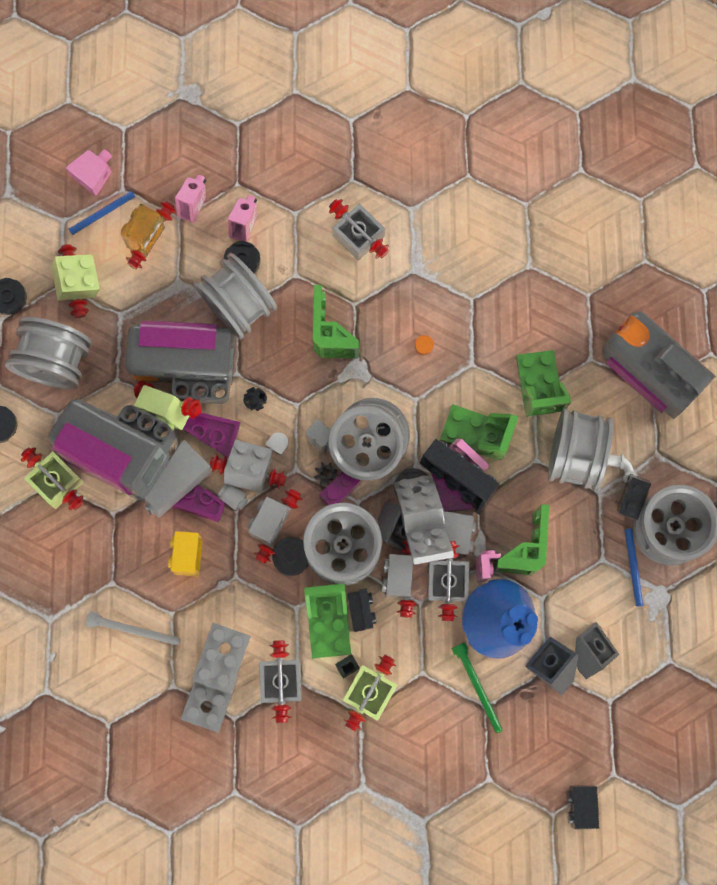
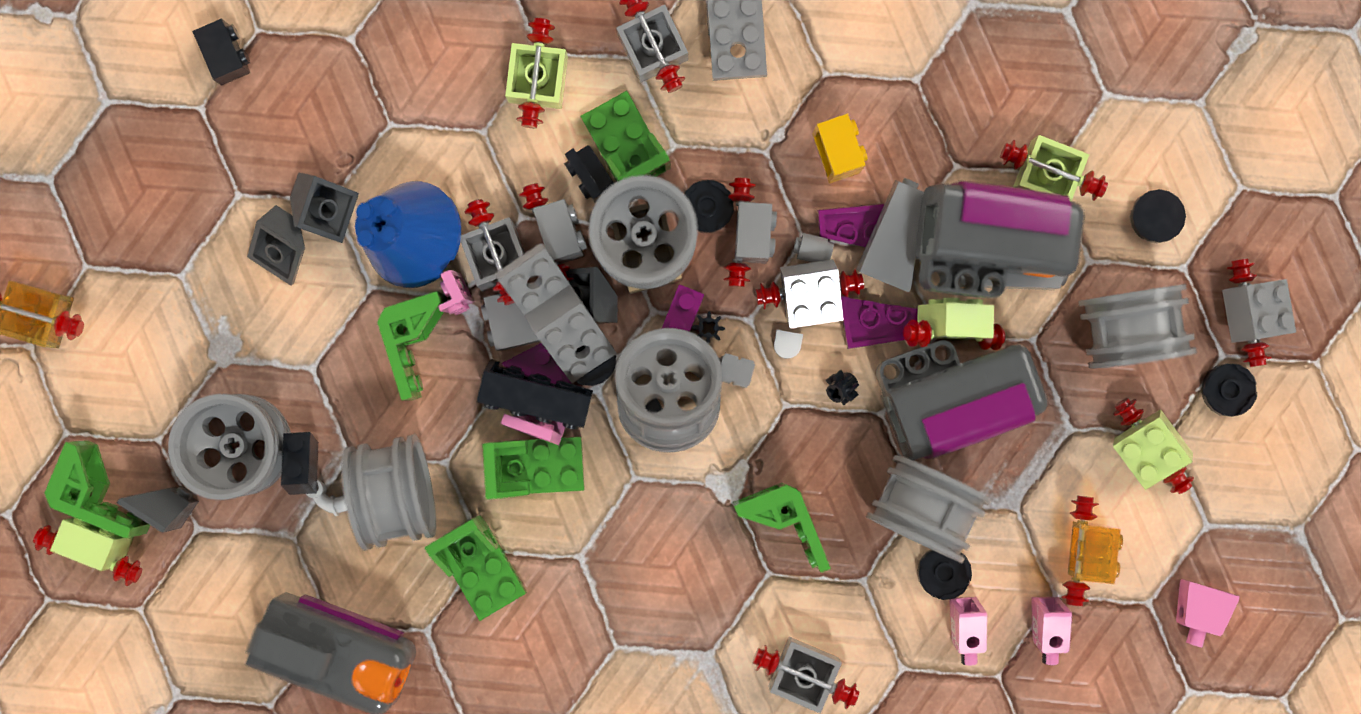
camera: 165 degrees right, 10 degrees up
blue bar [69,191,135,235] -> none
light grey piece [86,611,180,645] -> none
black slope [335,654,360,679] -> none
orange tile [415,335,434,355] -> none
green piece [451,642,502,733] -> none
blue bar [624,528,644,607] -> none

